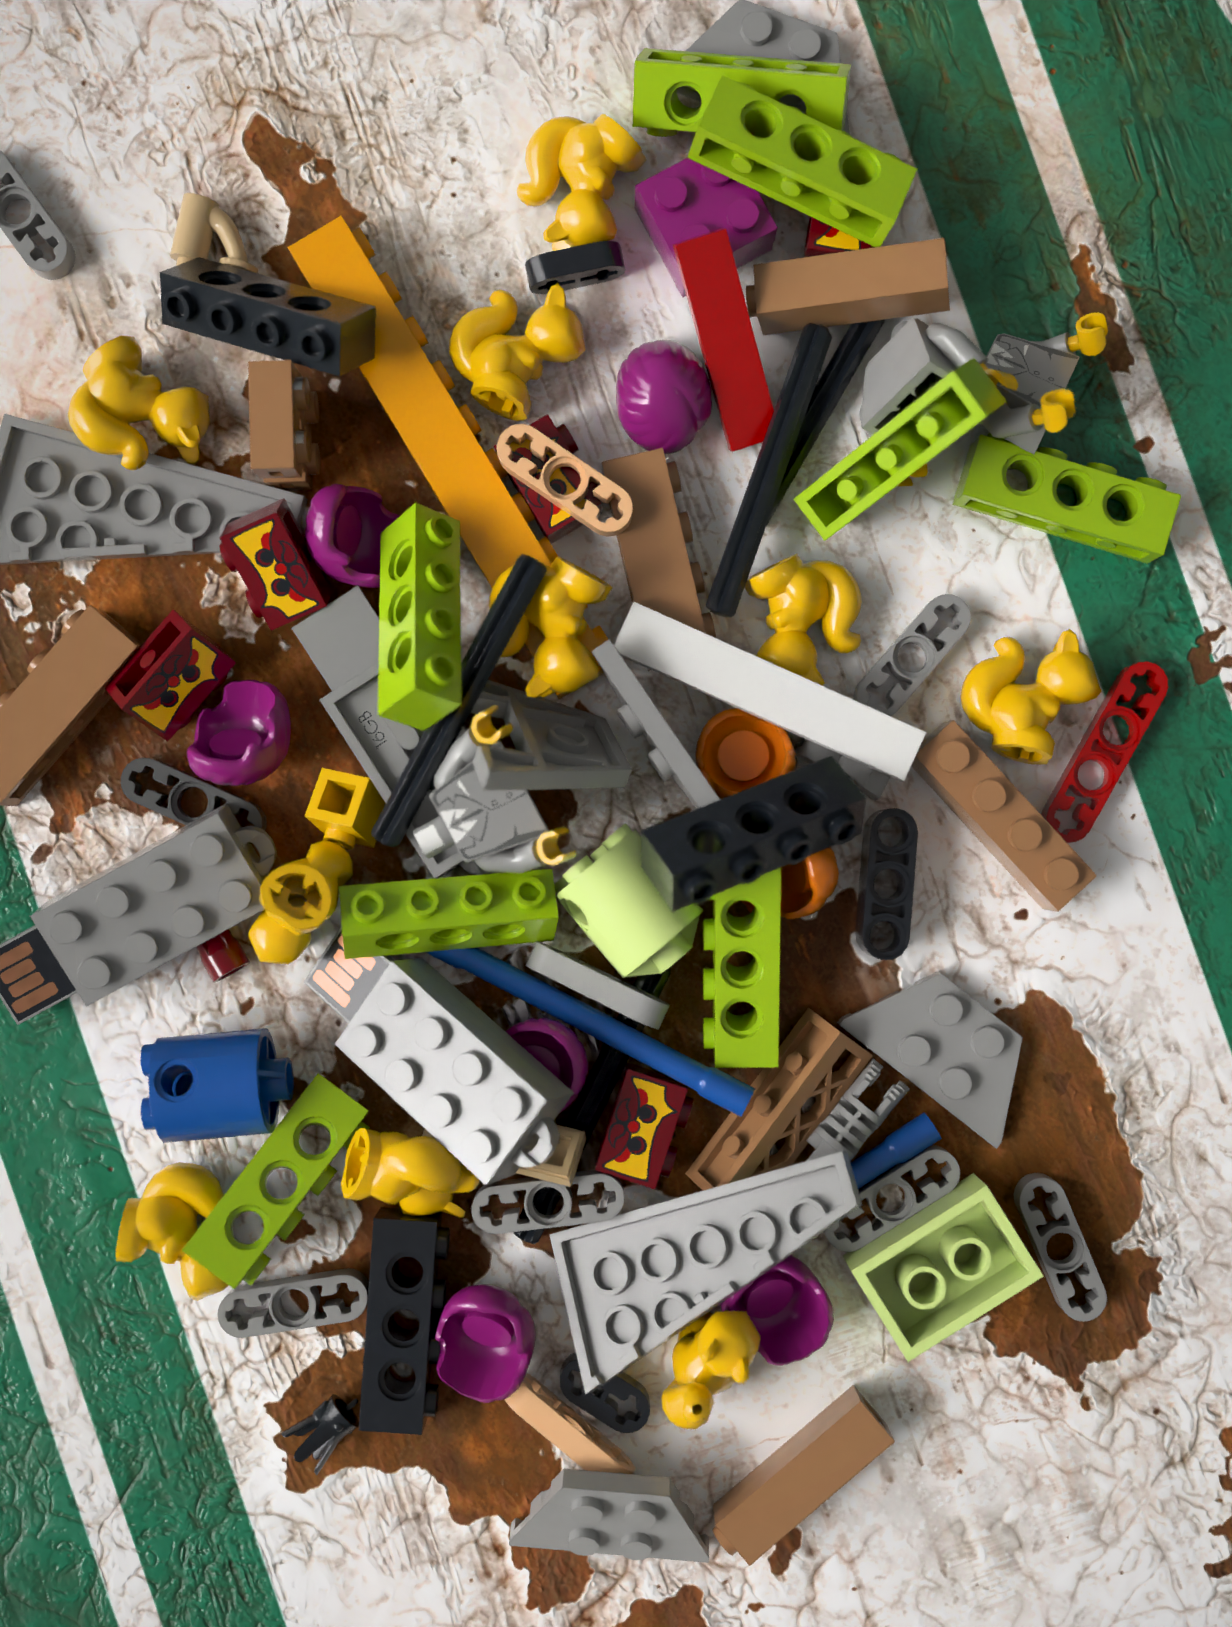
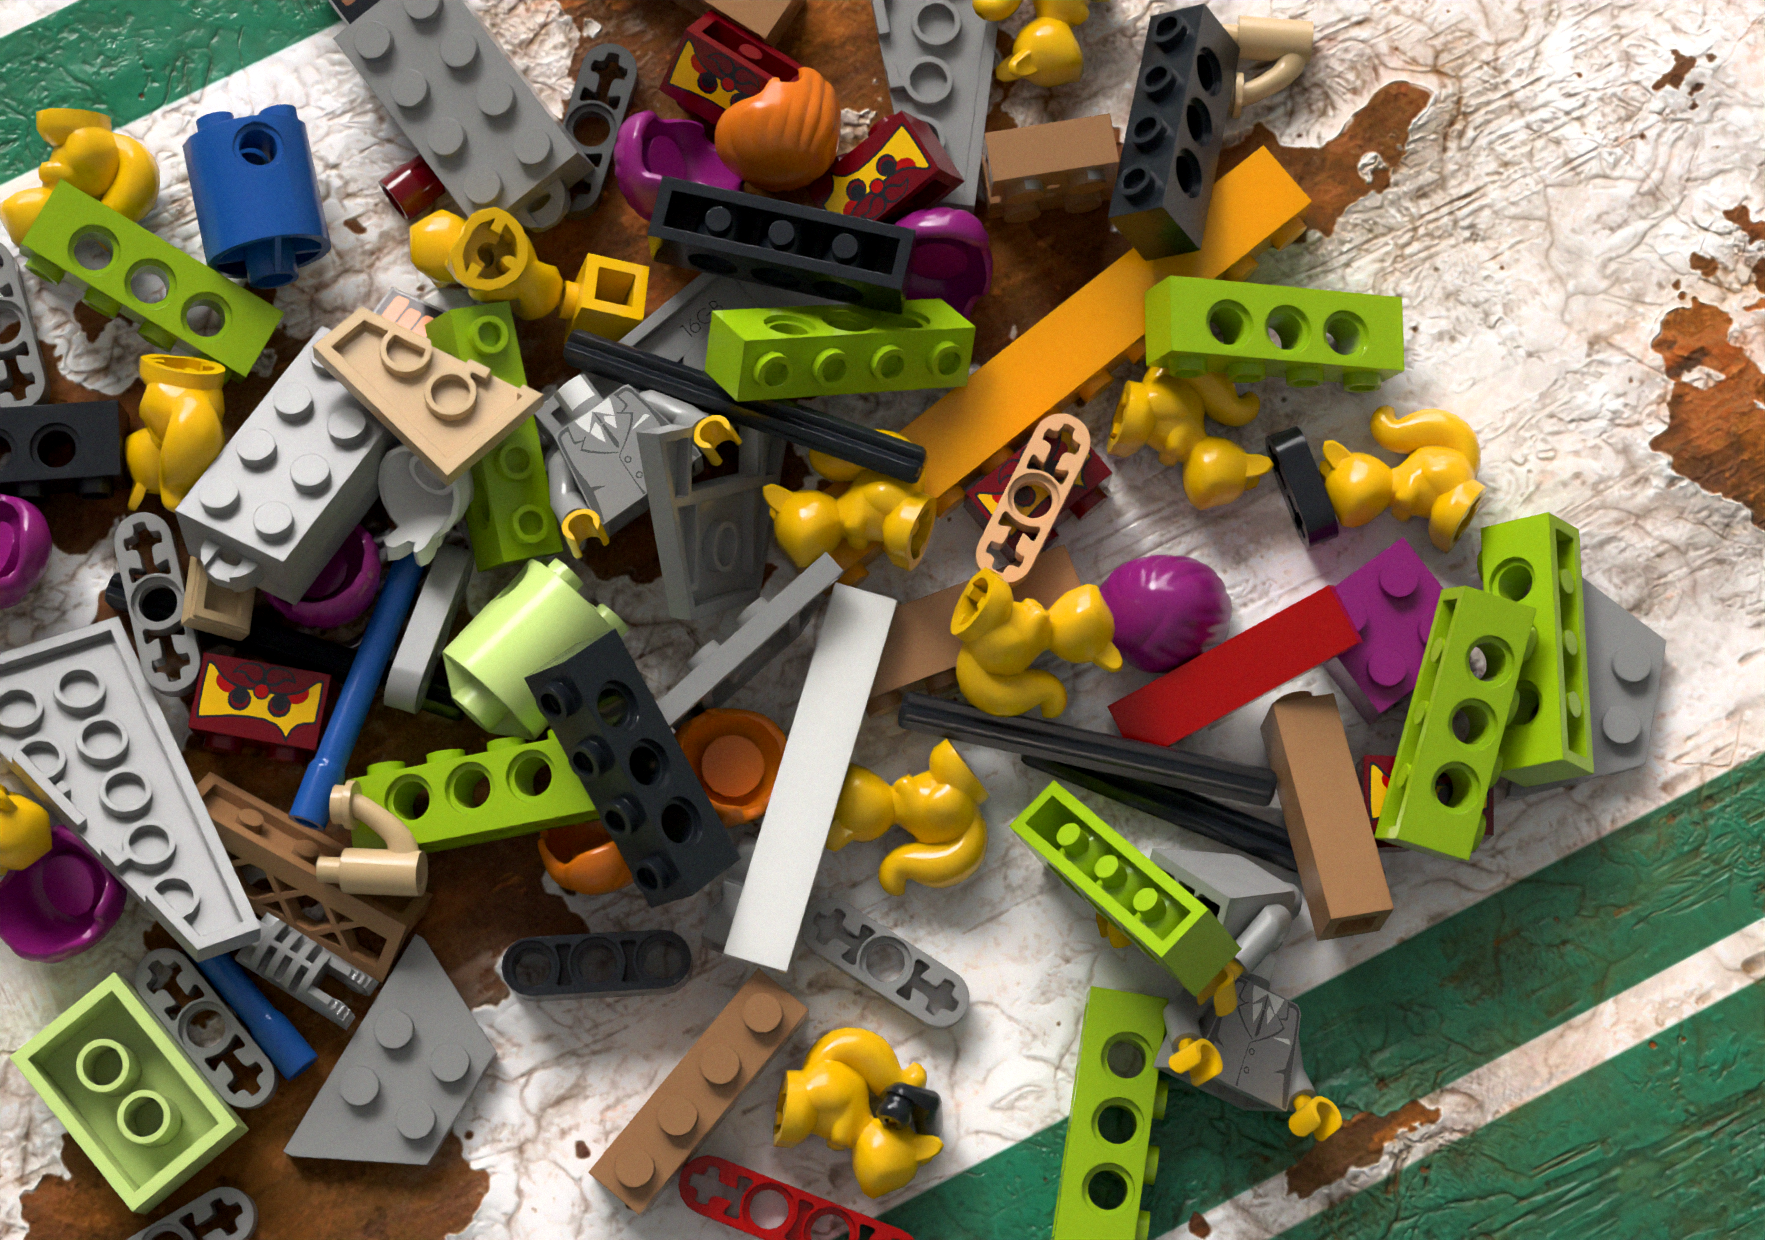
camera: 80 degrees right, 10 degrees down
none -> tan wing [313,306,544,486]
none -> tan plant [316,780,428,897]
none -> white piece [378,442,475,567]
none -> black brick [647,175,916,315]
none -> orange piece [715,67,841,192]
none -> black arm [877,1082,943,1137]
none -> yellow animal [950,567,1123,719]
none -> lime brick [1144,275,1405,393]

